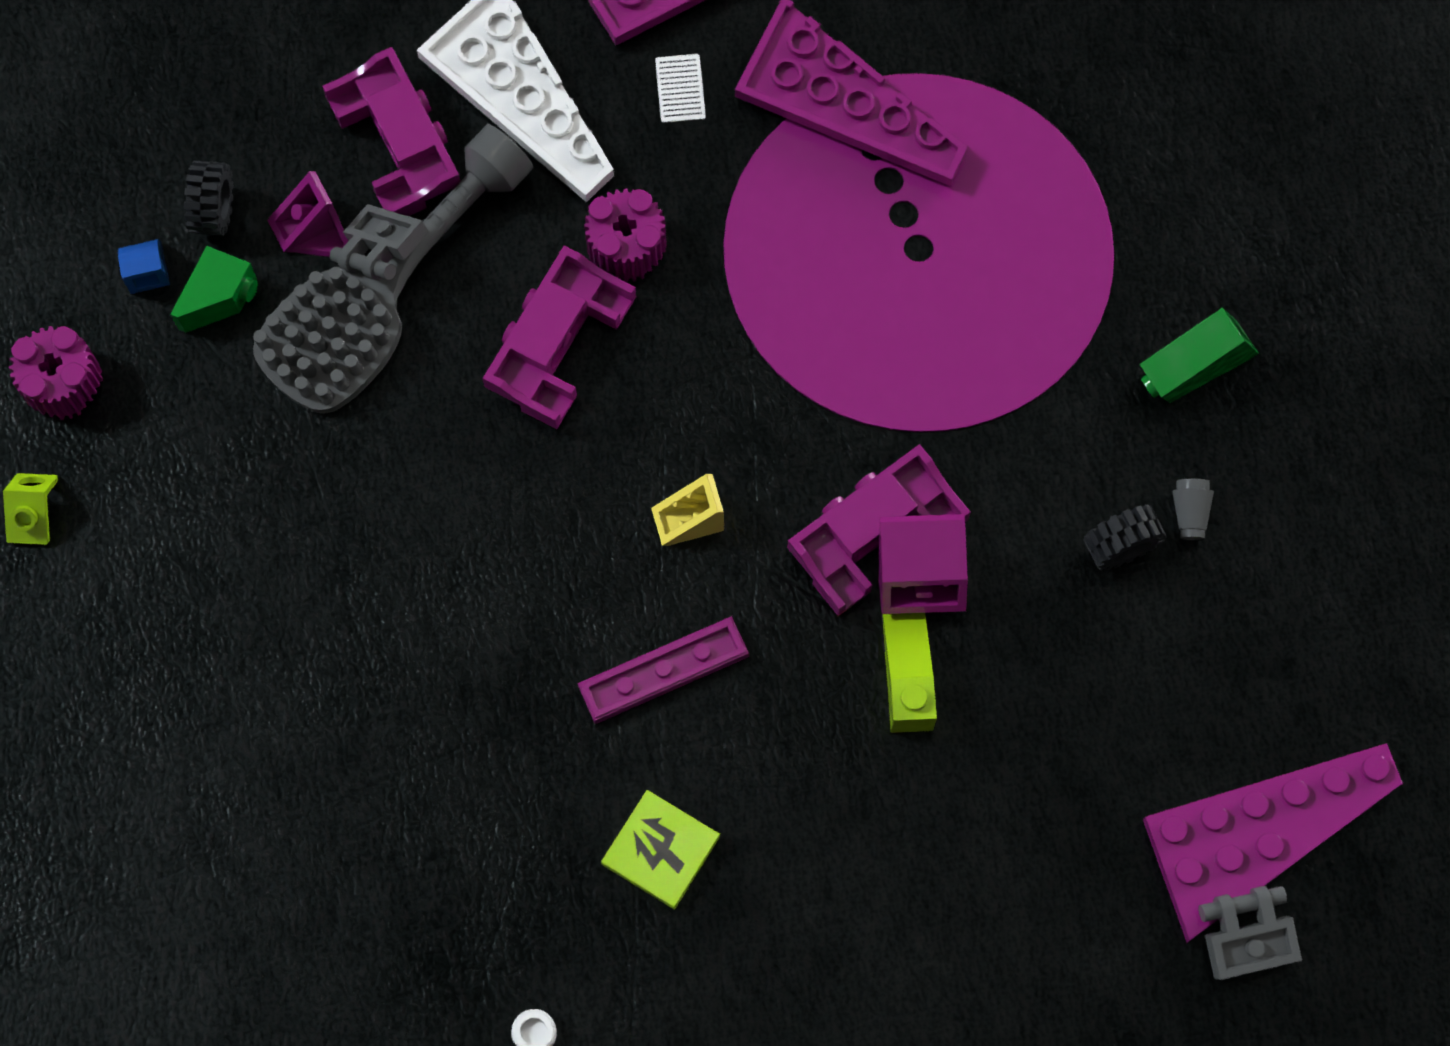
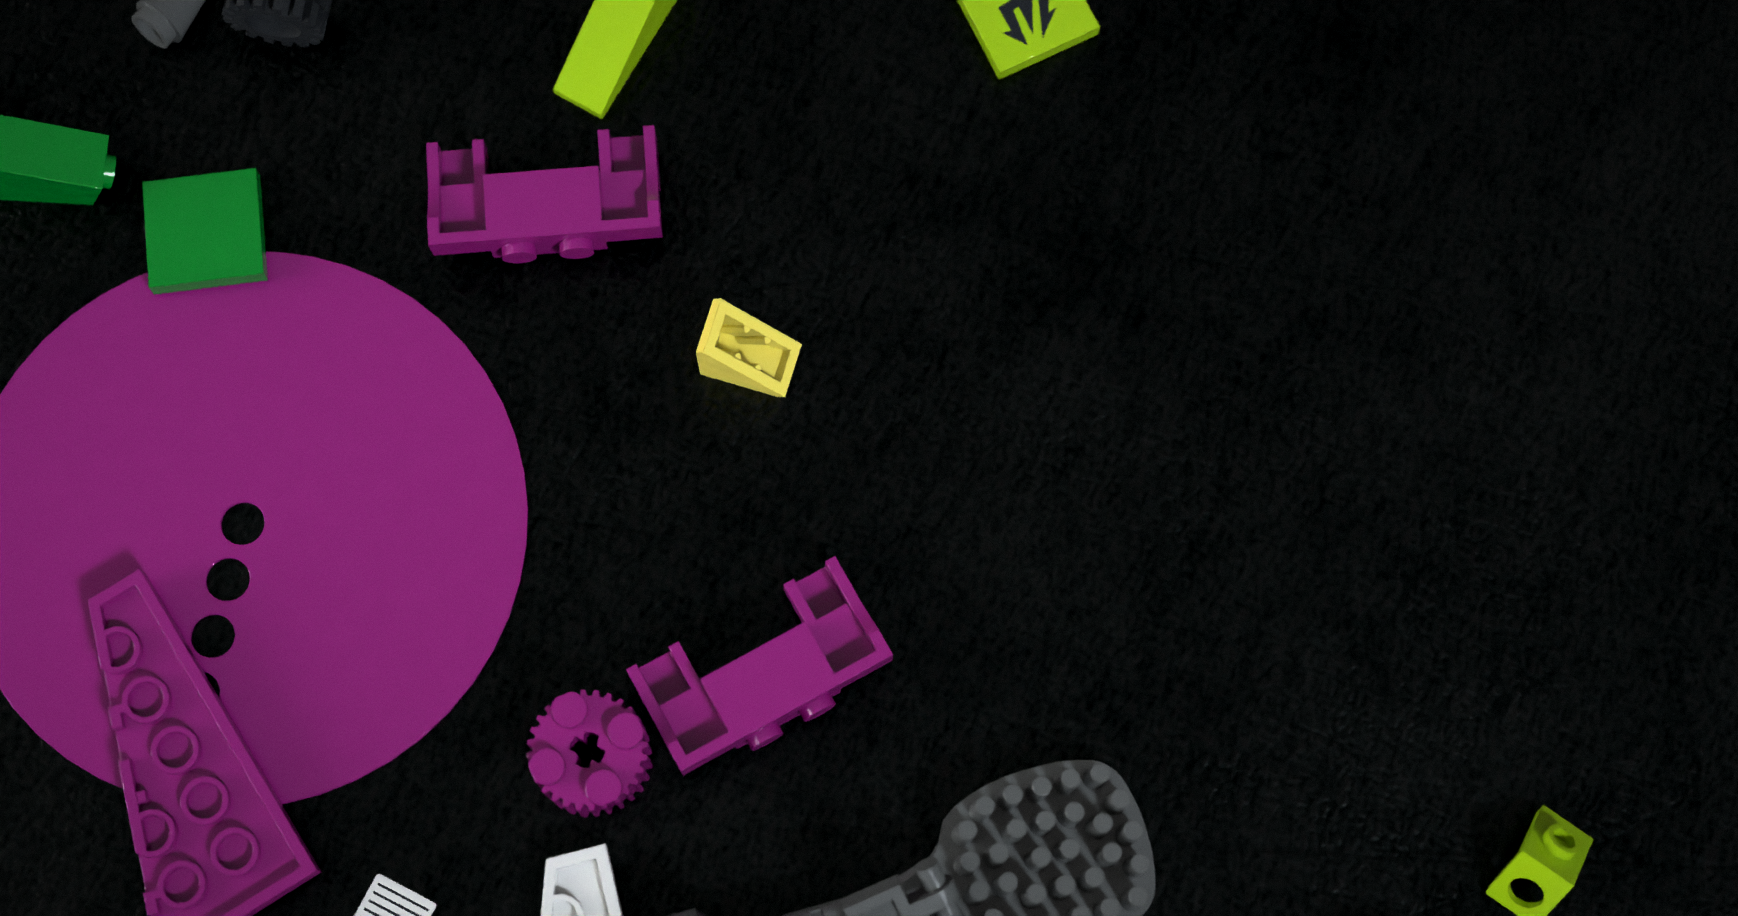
camera: 150 degrees left, 5 degrees up
magenta tile [578,616,749,724] -> none
magenta slope [878,514,968,614] -> none
none -> green tile [142,168,268,295]

